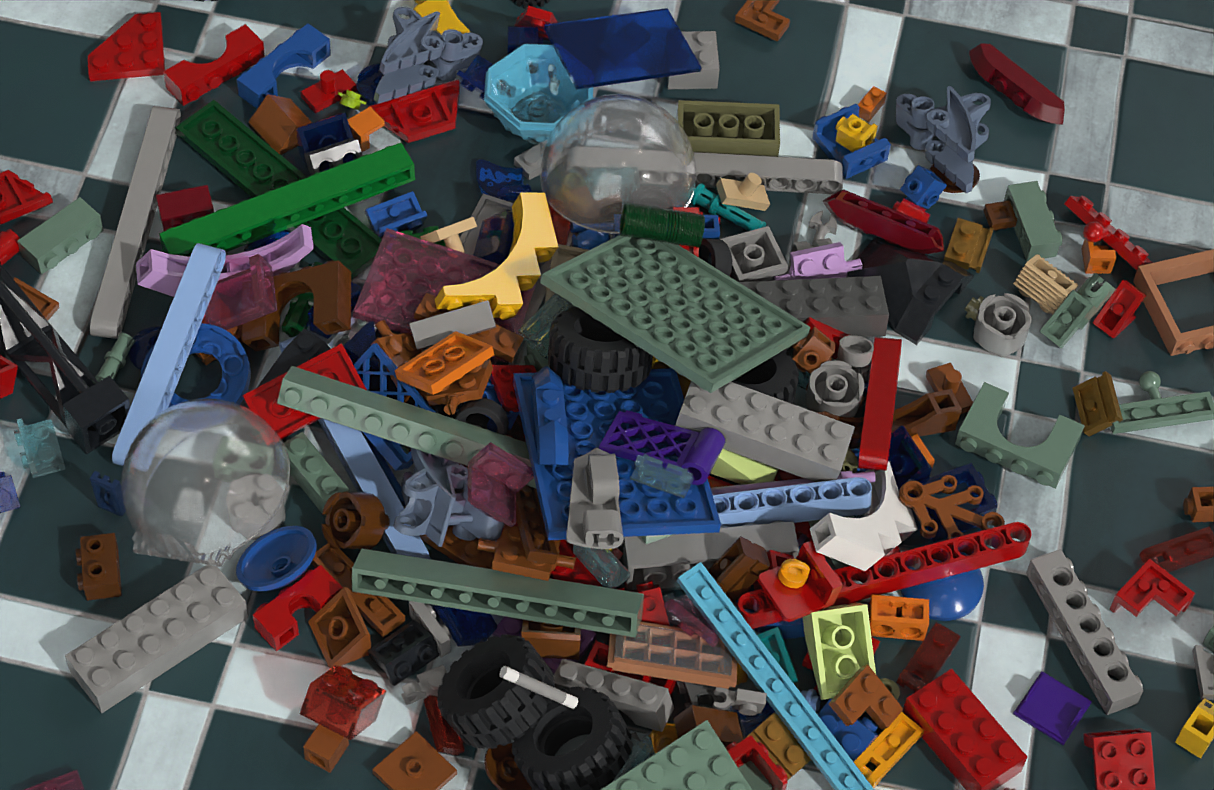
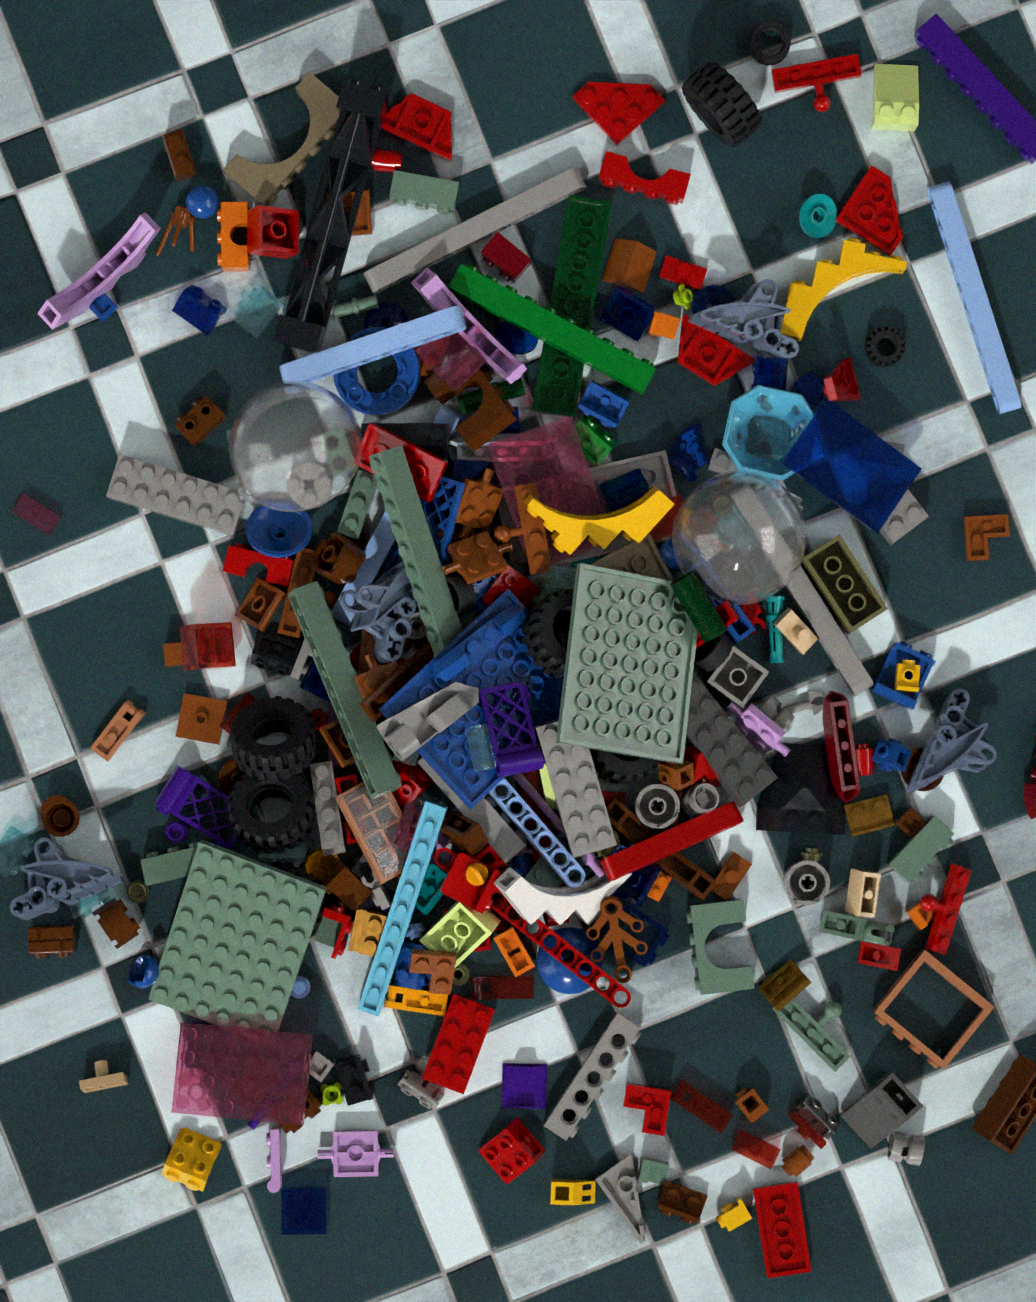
camera: 60 degrees right, 30 degrees up
dark blue tile [90,471,127,516] -> none
blue arch [237,23,331,109] -> none
brick [304,138,363,176] -> none
orange plate [395,331,494,395] -> none
light grey plate [401,665,447,705] -> none
light grey tile [409,300,497,350] -> none
tan tile [420,217,477,258] -> none
clear pink bracket [468,442,534,527] -> none
light grey bar [500,666,578,709] -> none
orange piece [858,86,887,122] -> none

